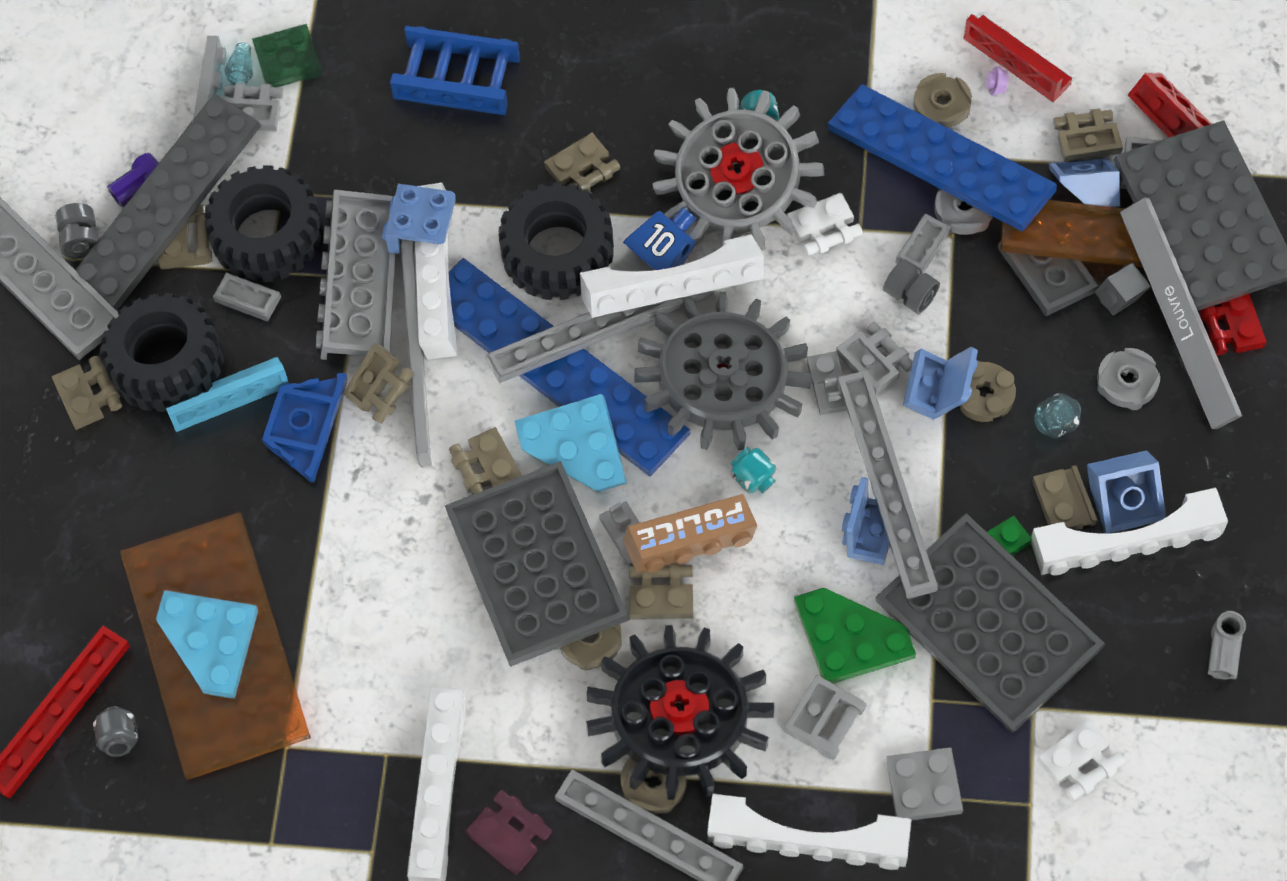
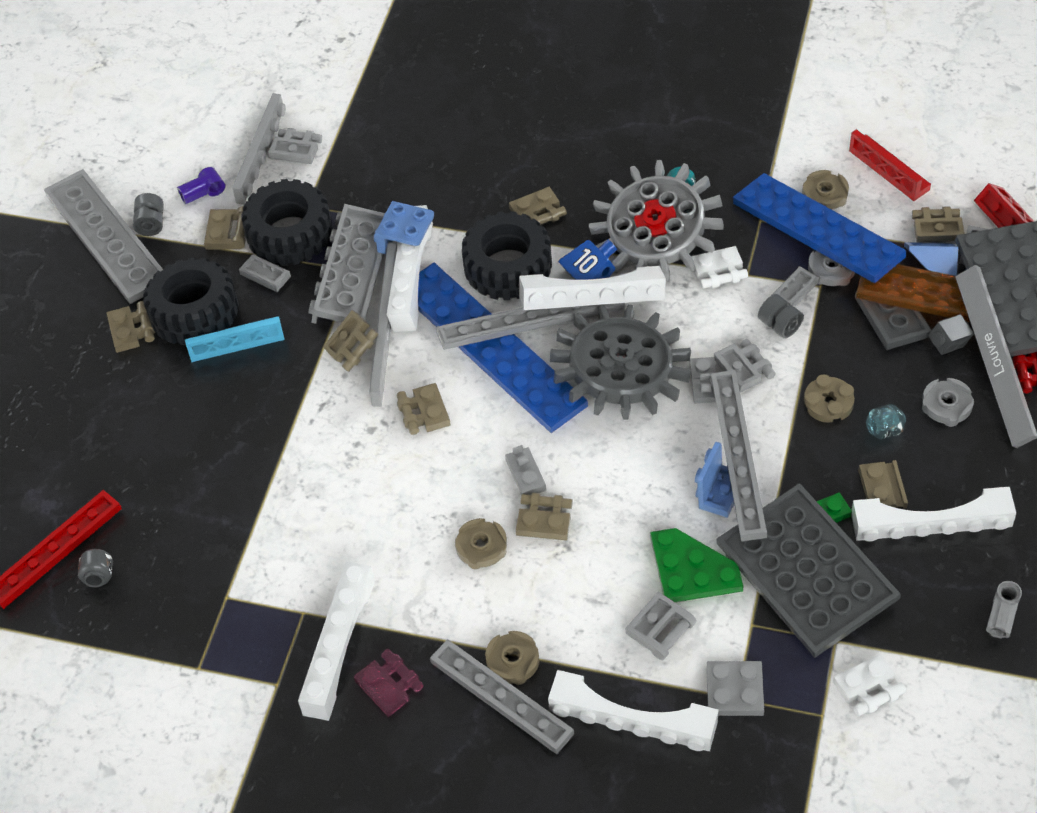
camera: 10 degrees right, 10 degrees down
dark grey plate [70,93,261,311] -> none
clear orange plate [120,512,311,780] -> none
medium azure plate [156,590,258,699] -> none
clear light blue cone [224,43,253,85] -> none
clear green plate [252,23,323,87] -> none
blue wing [262,373,348,482] -> none
blue fence [390,26,520,115] -> none
dark grey plate [445,461,629,667] -> none
medium azure plate [514,394,628,492] -> none
black gear [586,625,774,800] -> none
medium nougat brick [623,494,758,573] -> none
teal head [730,447,776,494] -> none
medium blue bracket [903,347,978,420] -> none
lavender plate [985,66,1009,96] -> none
medium blue slope [1087,450,1166,534] -> none

